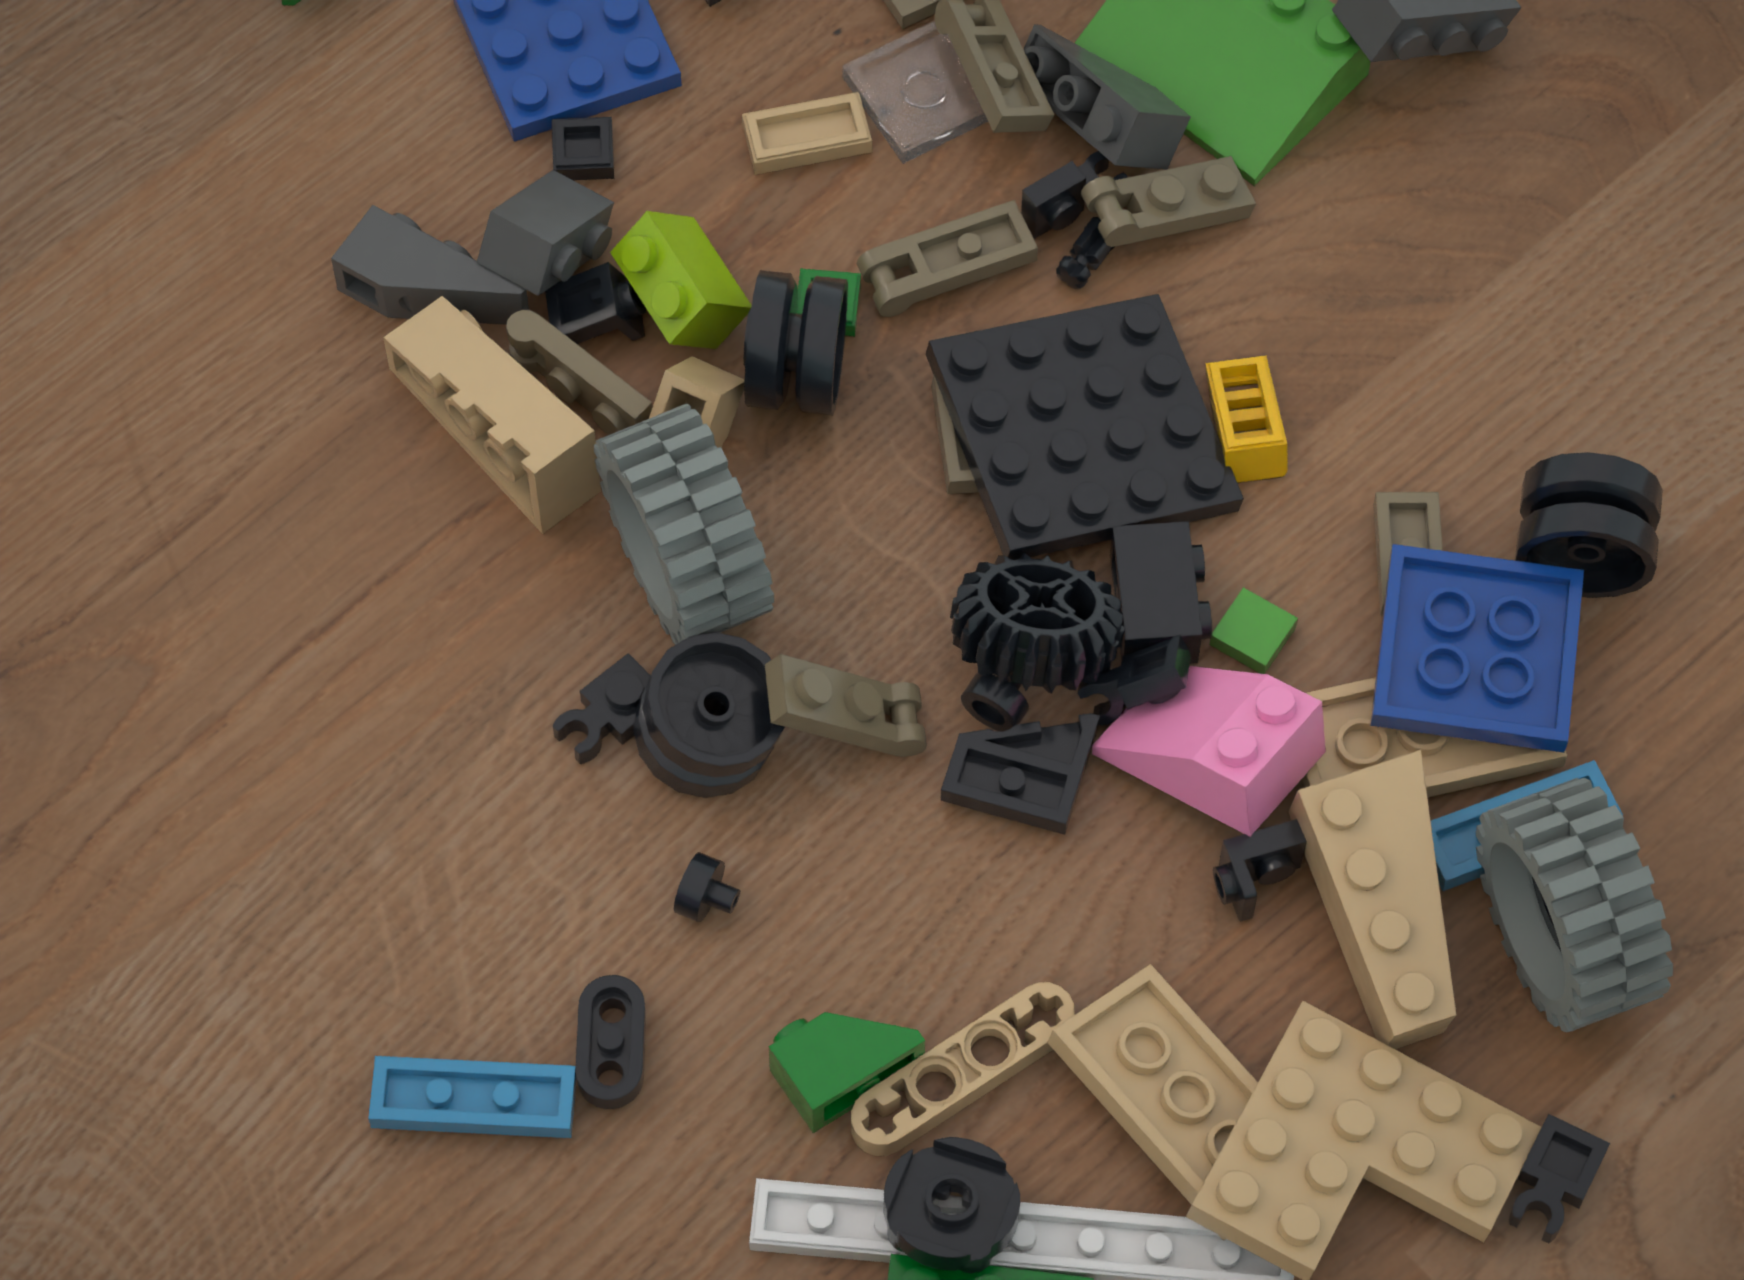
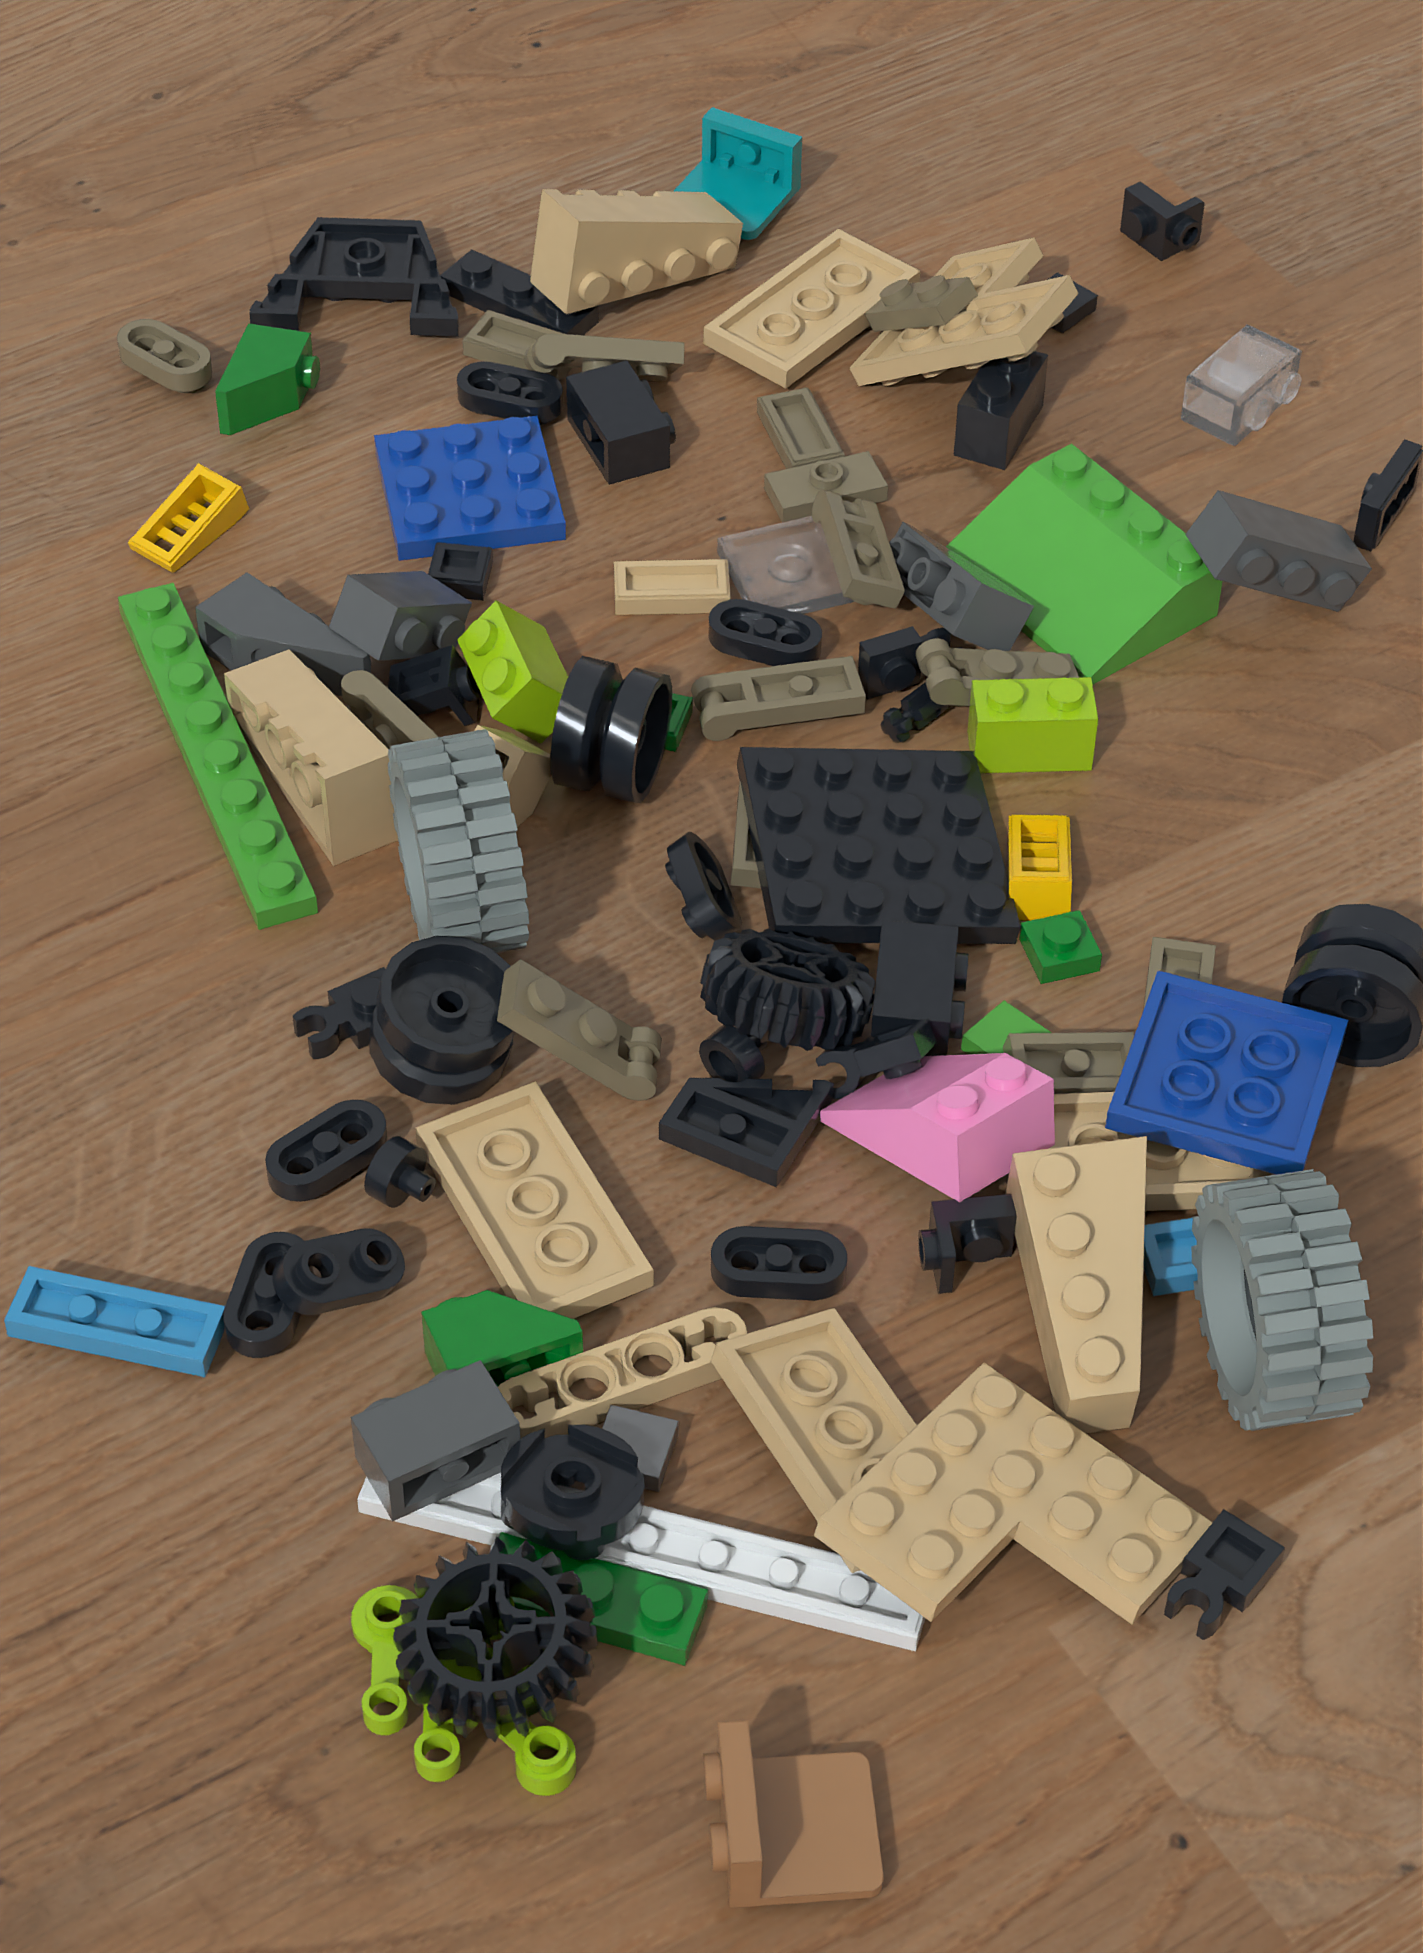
camera: 10 degrees right, 15 degrees down
none -> bright green plate [118,583,318,930]
none -> yellow slope [128,463,249,573]
none -> black plate [265,1100,388,1202]
none -> black plate [272,1228,405,1315]
none -> dark grey brick [351,1360,520,1522]
none -> tan plate [415,1081,654,1319]
none -> flat silver tile [602,1405,679,1492]
none -> black plate [665,832,742,941]
none -> black plate [708,599,822,666]
none -> black plate [711,1226,847,1301]
none -> lime brick [967,677,1098,773]
none -> dark tan plate [1003,1032,1134,1094]
none -> green plate [1019,910,1102,984]

